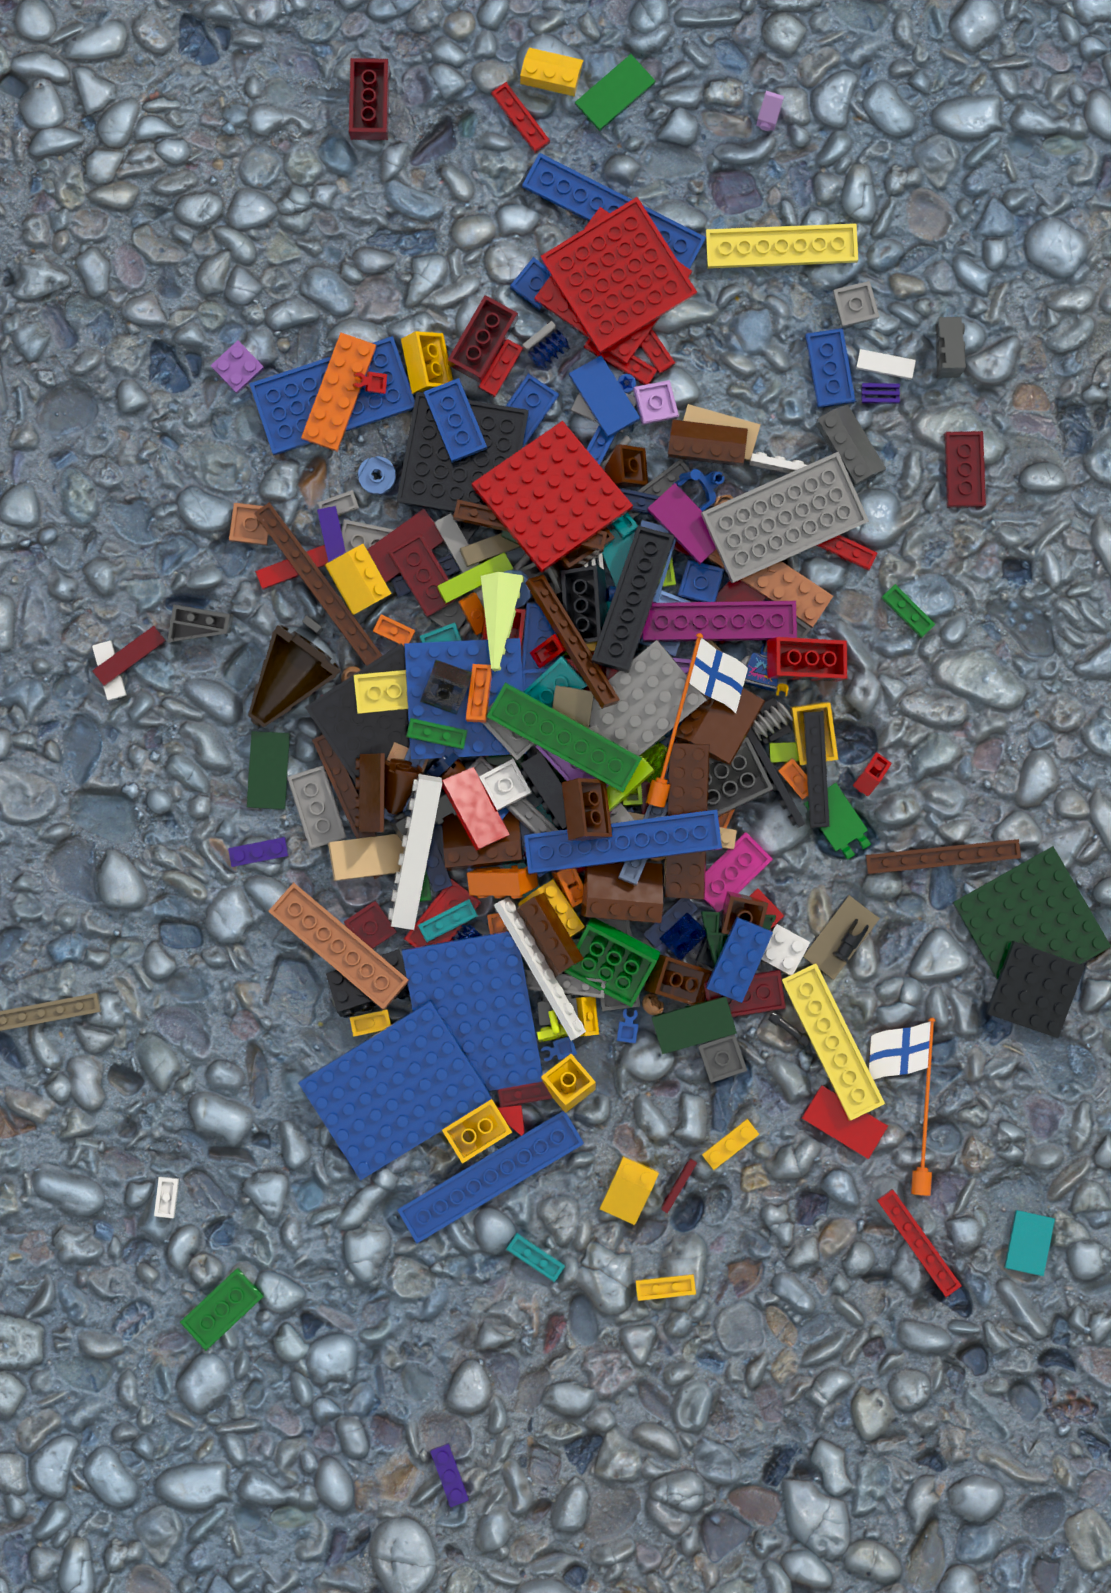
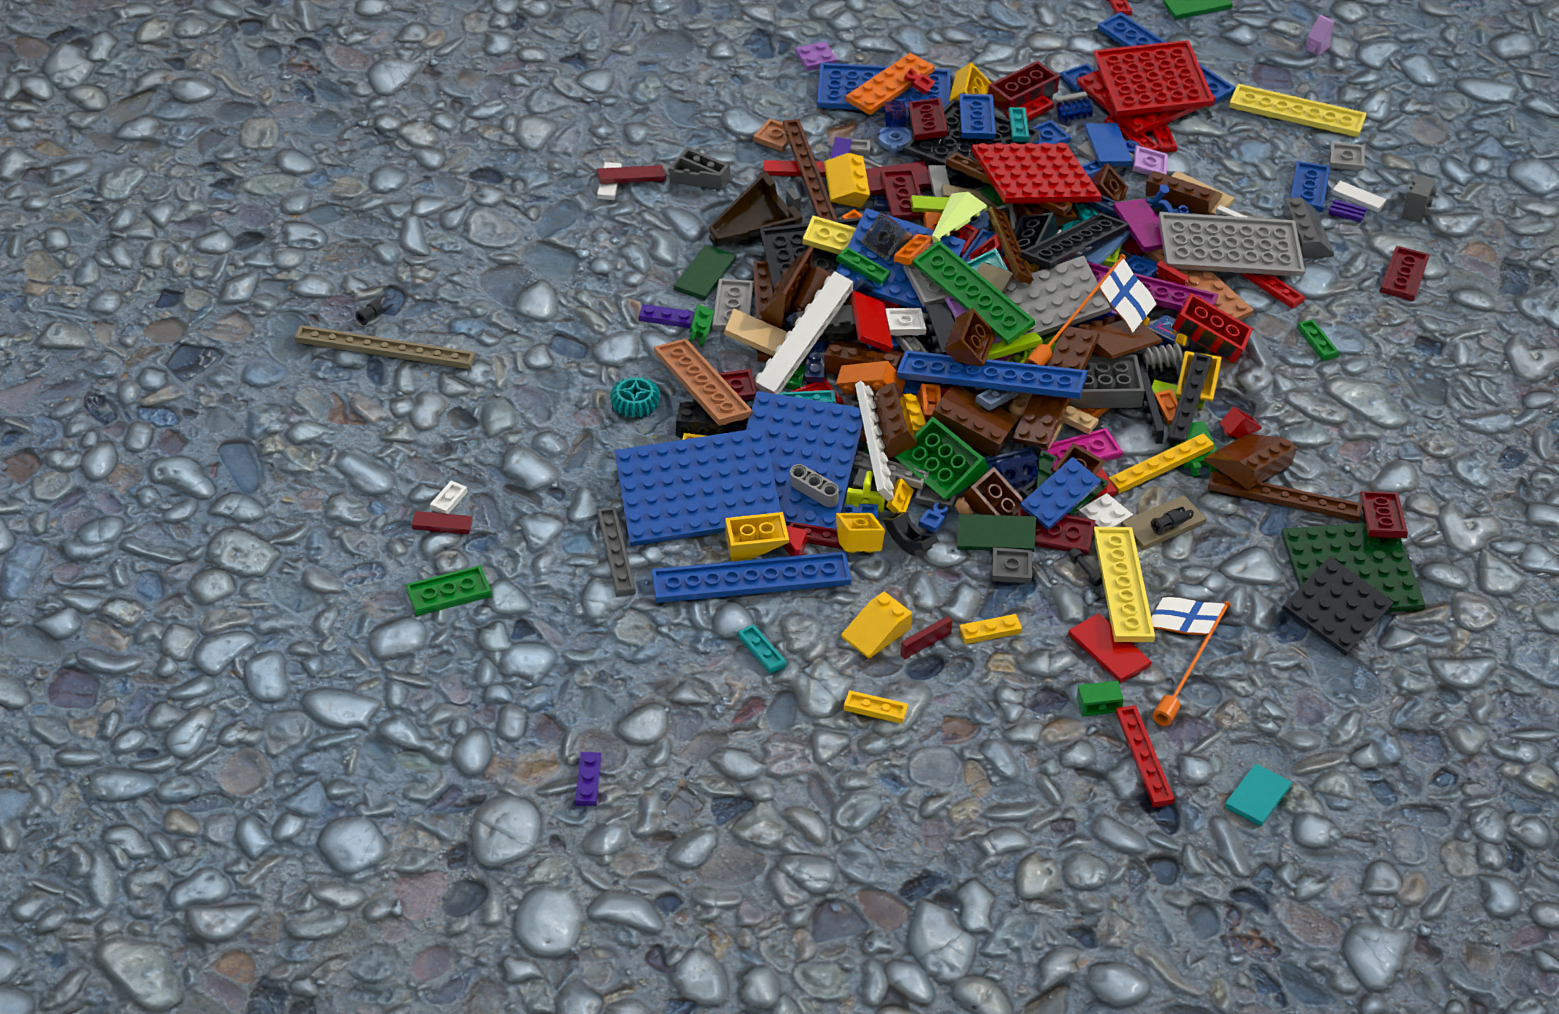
camera: 20 degrees right, 40 degrees down
none -> dark red tile [412,511,473,534]
none -> dark grey tile [597,507,636,597]
none -> teal gear [610,376,660,419]
none -> green hinge [688,304,714,346]
none -> light grey beam [790,464,839,507]
none -> black arch [883,511,939,556]
none -> clear blue brick [884,102,909,127]
none -> dark red tile [908,98,948,140]
none -> teal tile [1008,108,1029,142]
none -> green brick [1076,681,1124,717]
none -> yellow plate [1109,433,1214,494]
none -> red tile [1156,261,1189,286]
none -> reddish brown slope [1204,434,1298,489]
none -> dark red tile [1359,491,1408,538]

